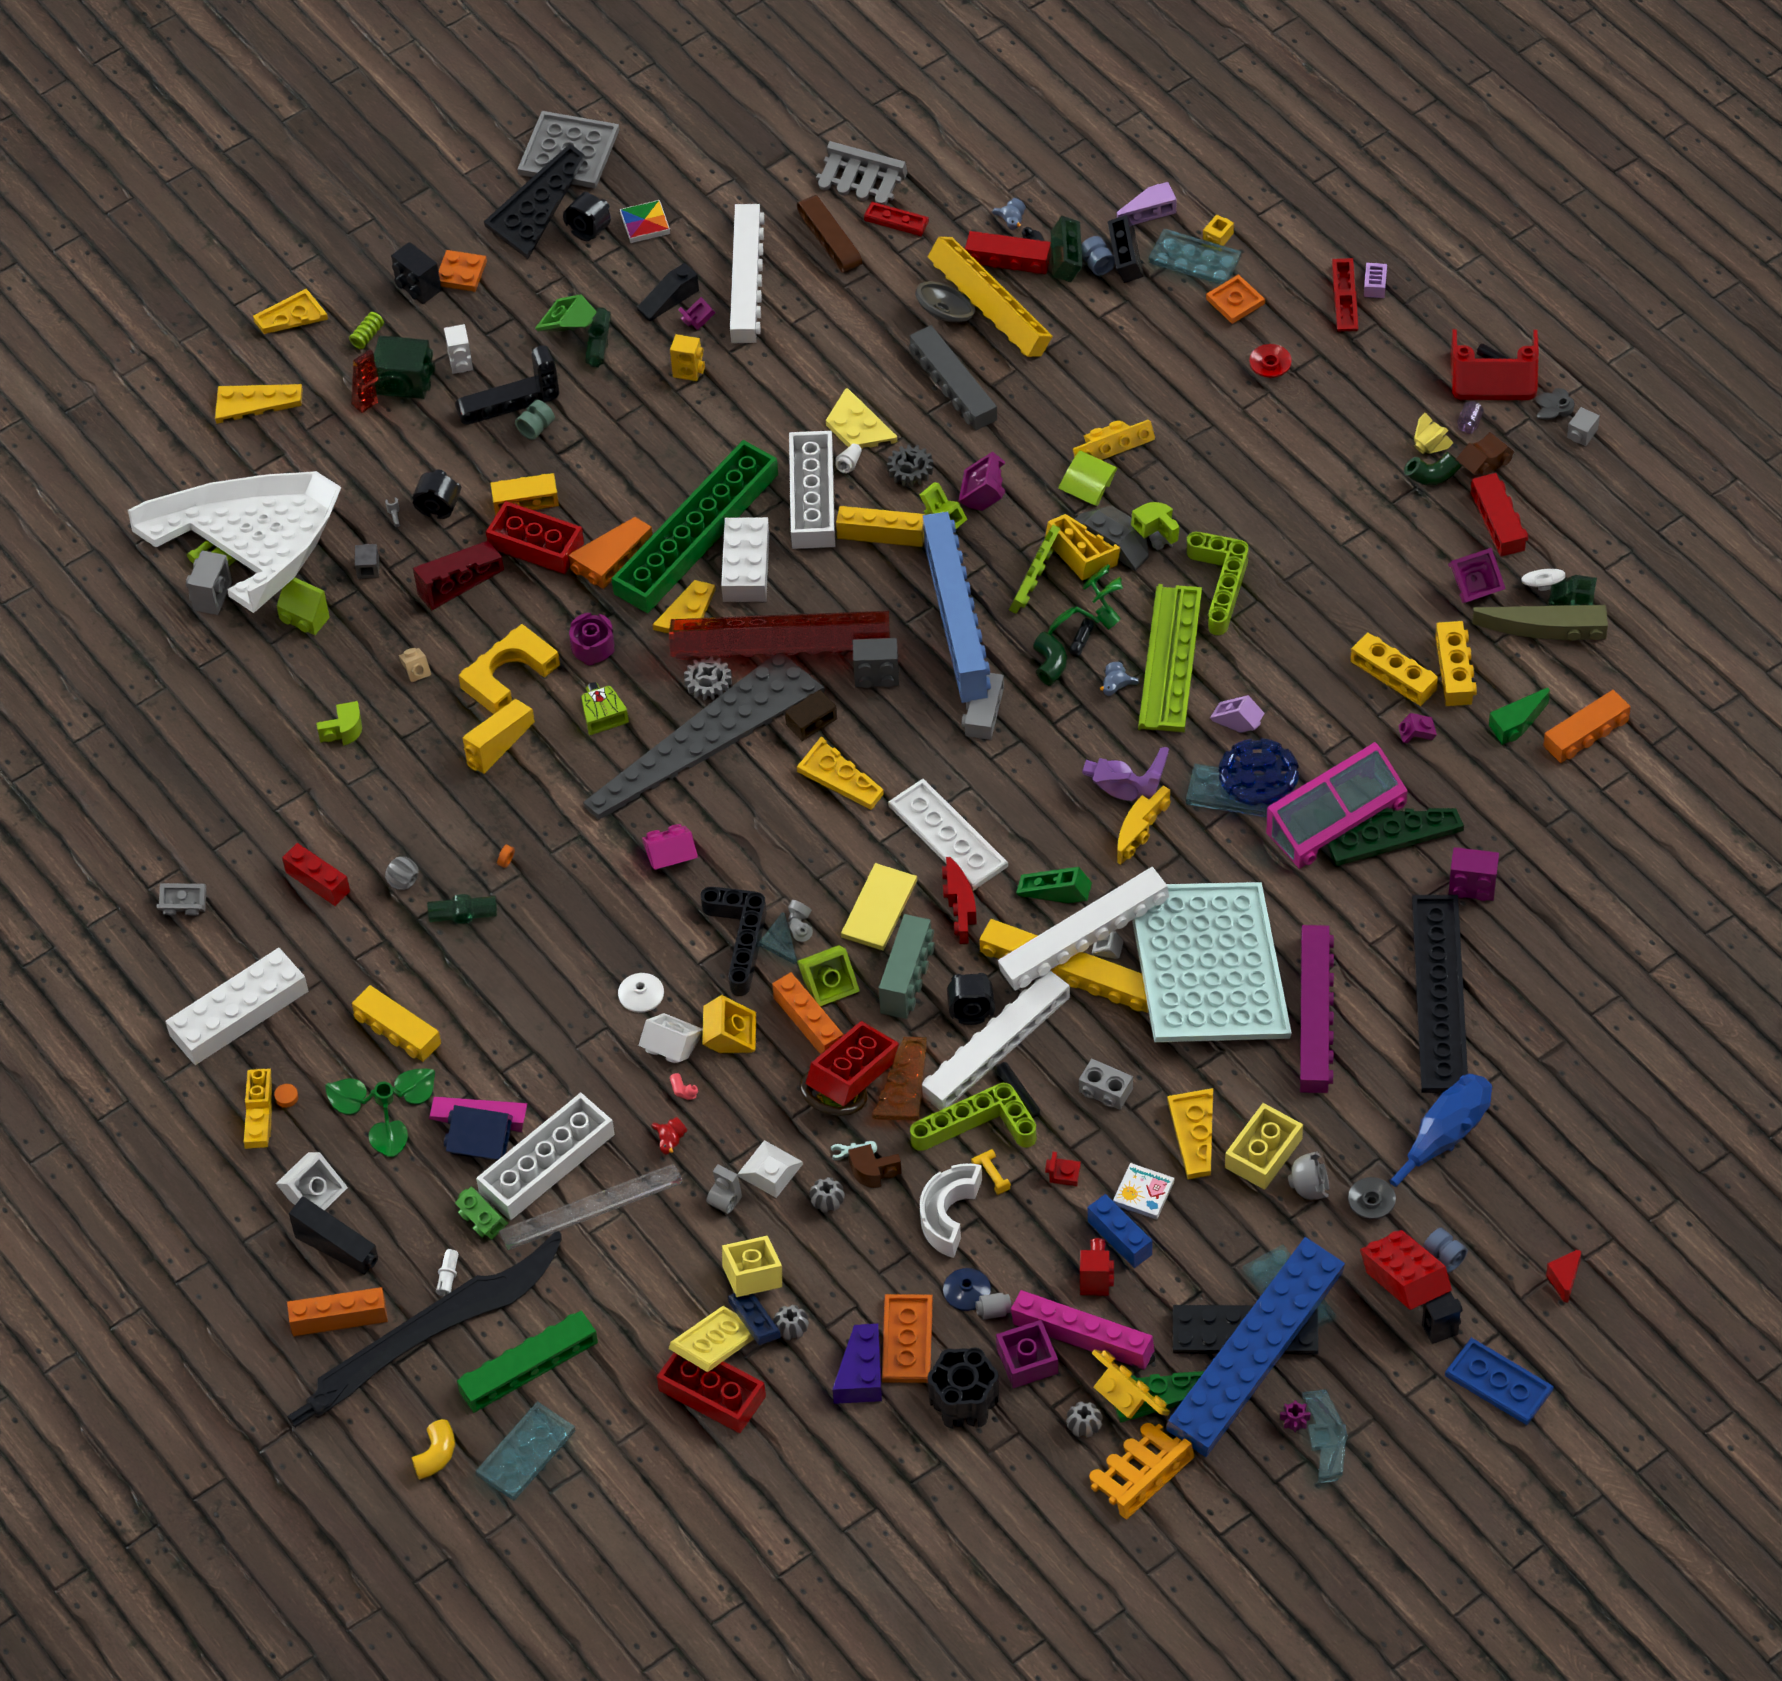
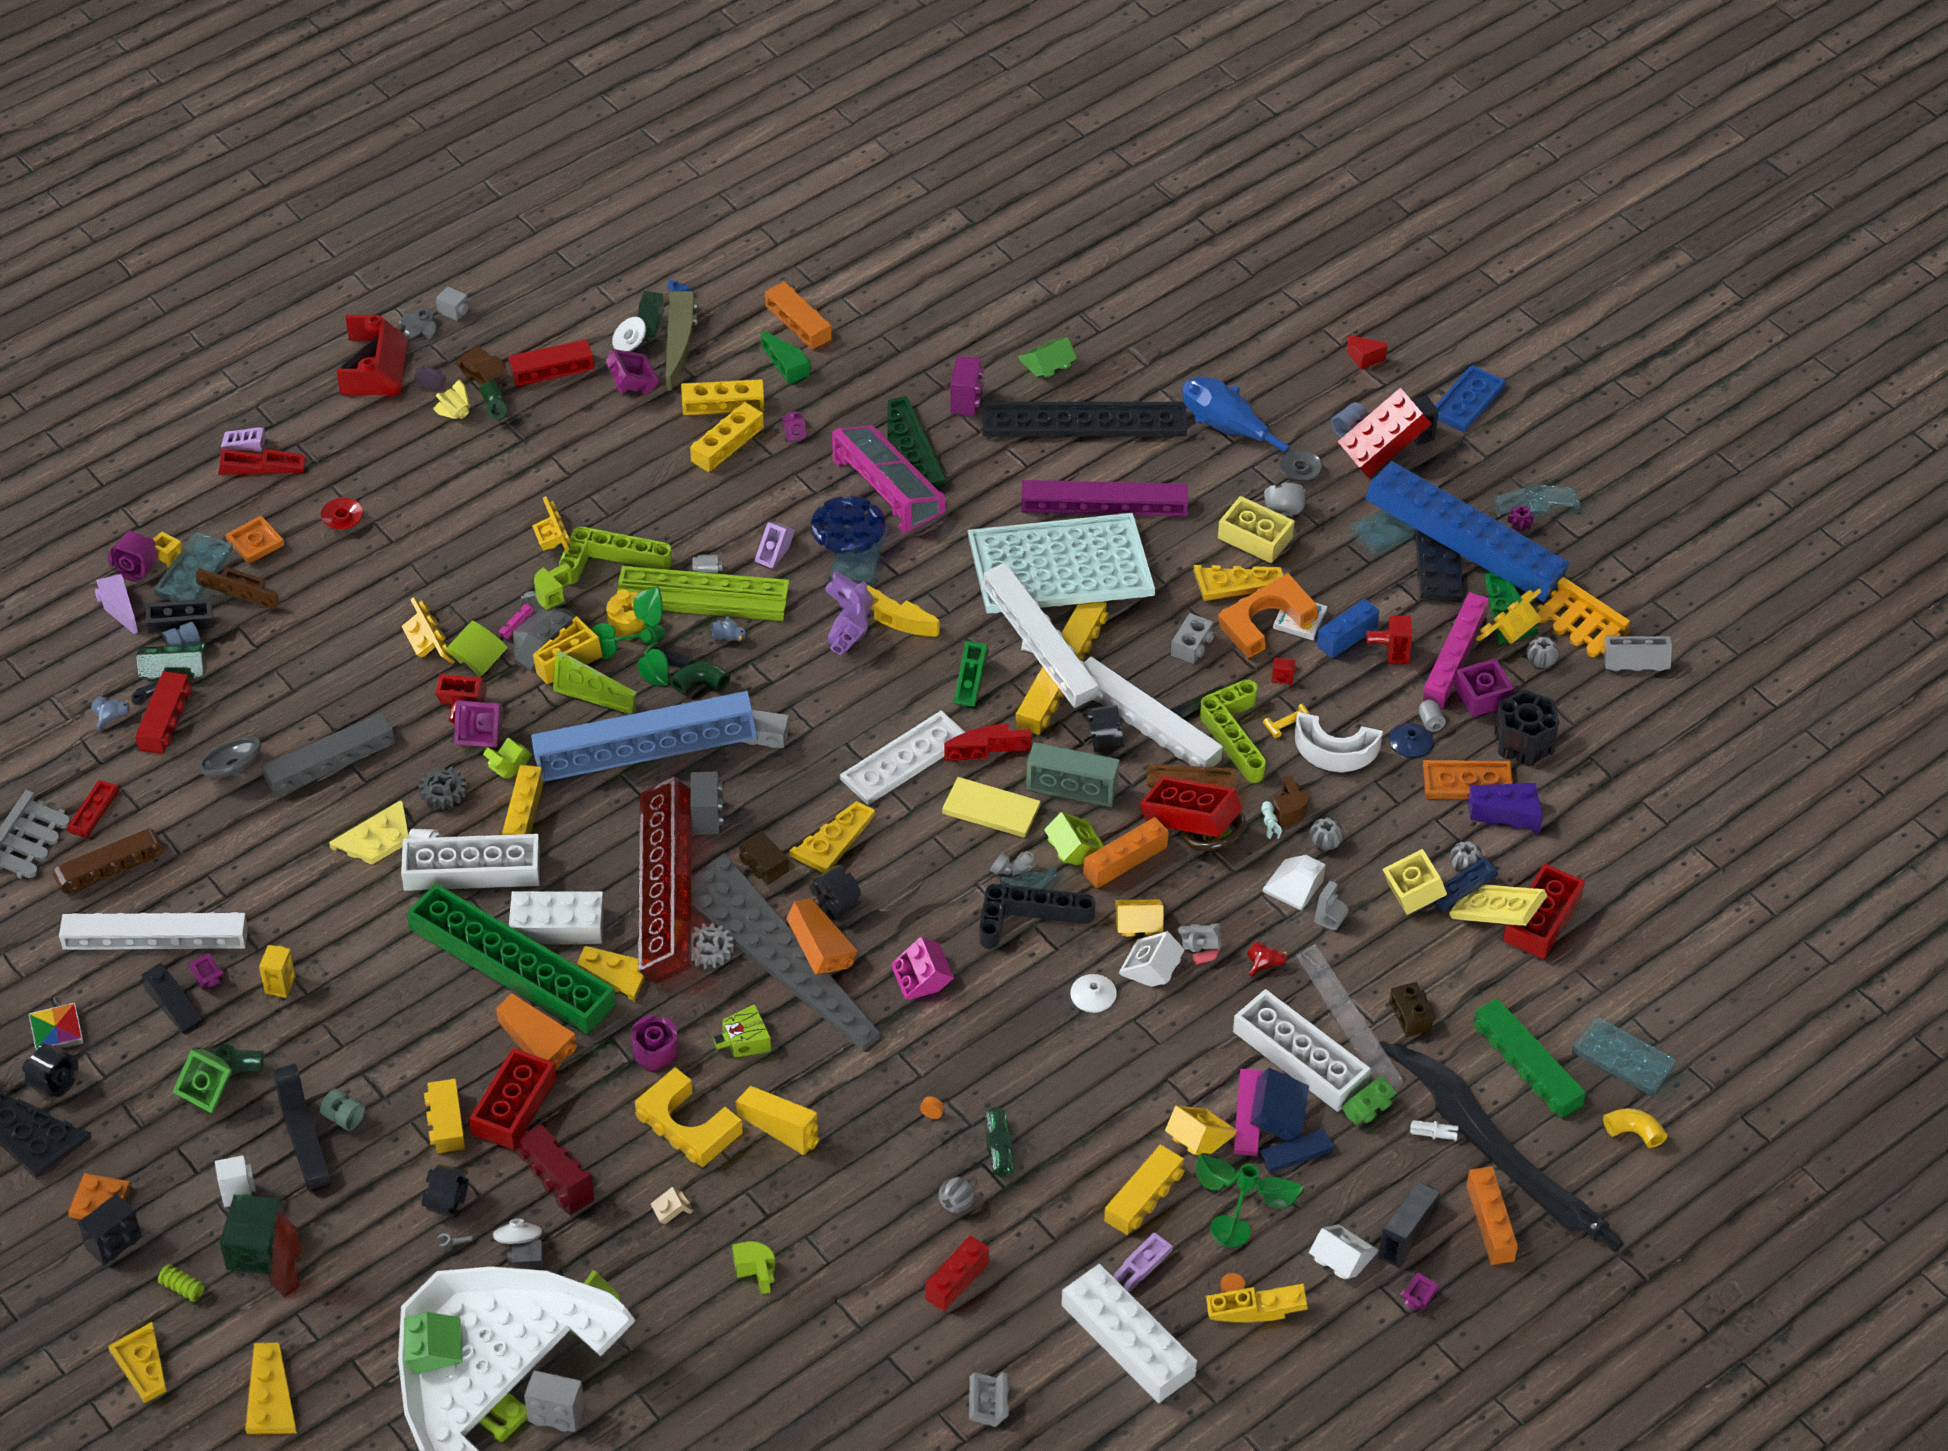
camera: 95 degrees left, 5 degrees down
yellow brick [928,237,1053,357] -> none
none -> magenta brick [108,531,158,581]
none -> reddish brown bracket [196,567,278,610]
none -> bright green slope [404,1312,463,1374]
none -> red brick [435,674,487,724]
none -> white dish [493,1219,542,1244]
none -> dark pink axle [499,604,535,639]
none -> yellow bracket [532,496,571,552]
none -> yellow brick [606,589,648,640]
none -> blue tile [668,280,691,292]
none -> light grey brick [692,555,723,574]
none -> orange slope [786,898,858,975]
none -> black brick [809,865,861,918]
none -> bright green slope [1018,337,1077,378]
none -> lavender hinge [1113,1233,1173,1292]
none -> yellow slope [1165,1106,1238,1155]
none -> light grey hips [1178,924,1222,952]
none -> orange arch [1218,573,1318,659]
none -> dark blue tile [1259,1129,1334,1174]
none -> dark brown brick [1389,982,1435,1037]
none -> magenta bracket [1400,1273,1439,1311]
none -> light grey brick [1604,636,1672,671]

